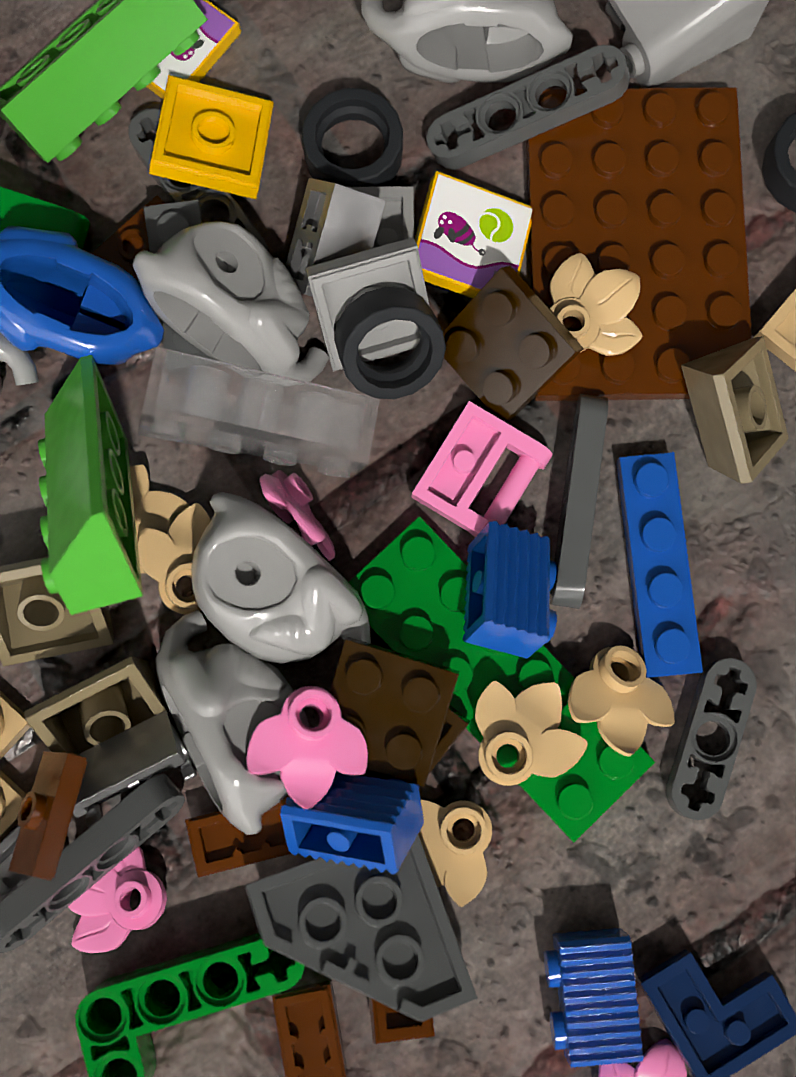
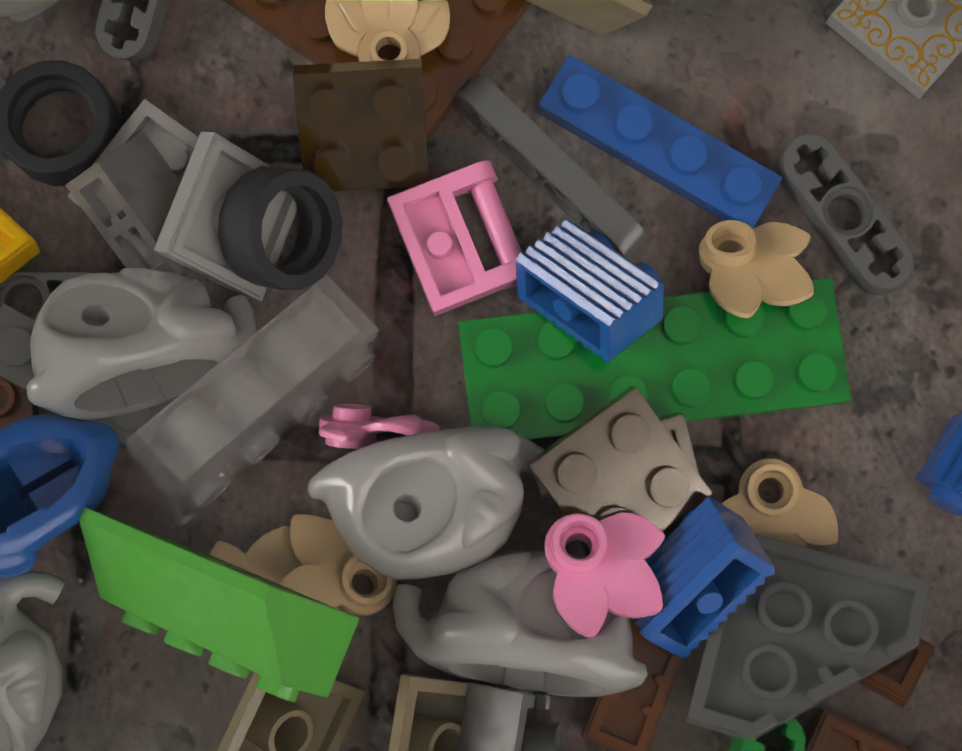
camera: 55 degrees left, 0 degrees up
tile [415,171,532,298] -> none
tan plate [475,681,588,786] -> none

